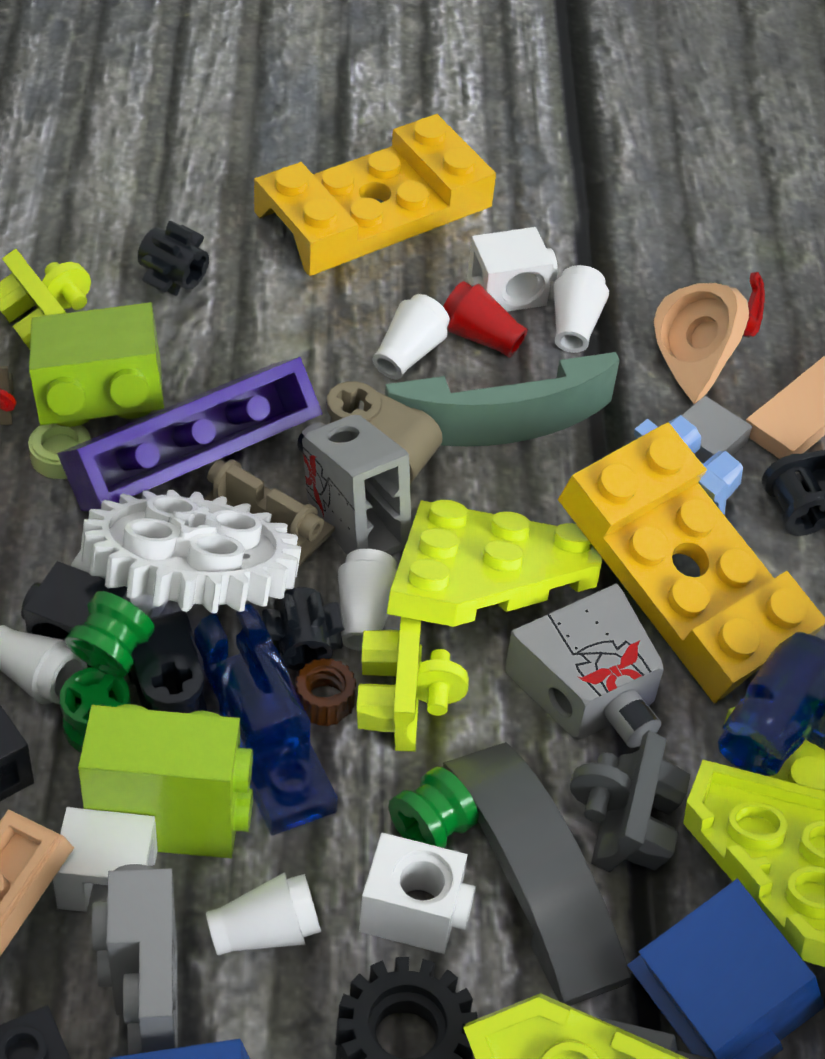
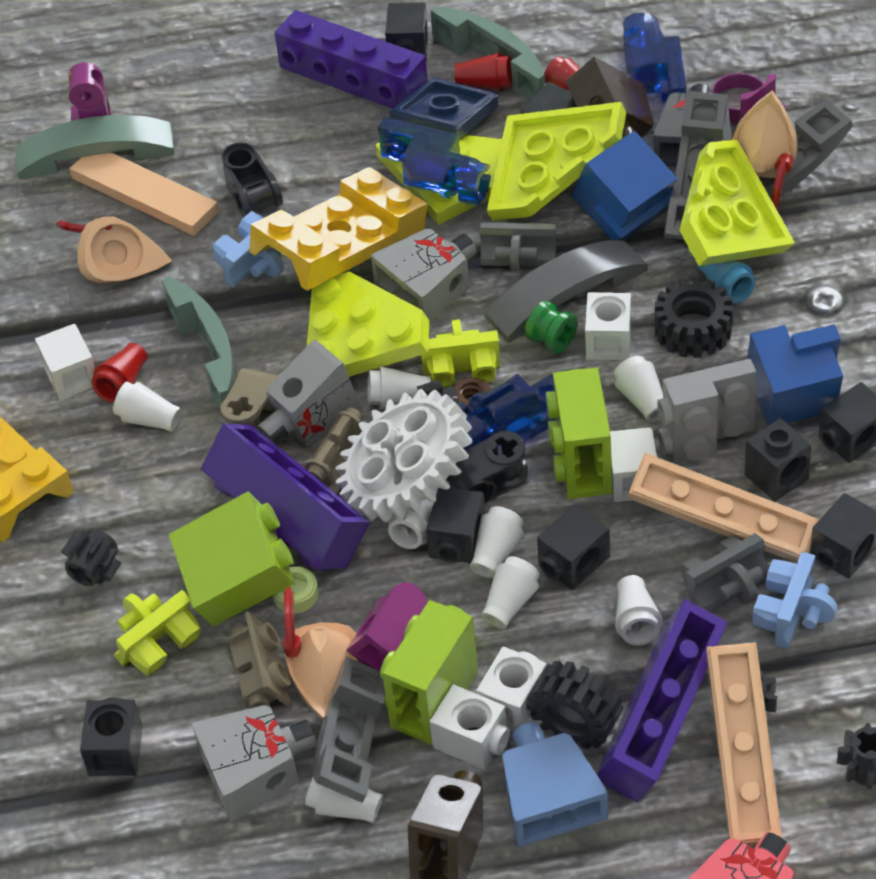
camera: 90 degrees left, 0 degrees up
green wheel [60,667,130,752] -> none
green wheel [65,591,155,677] -> none
white cone [553,265,609,353] -> none
light grey tile [682,396,753,463] -> none

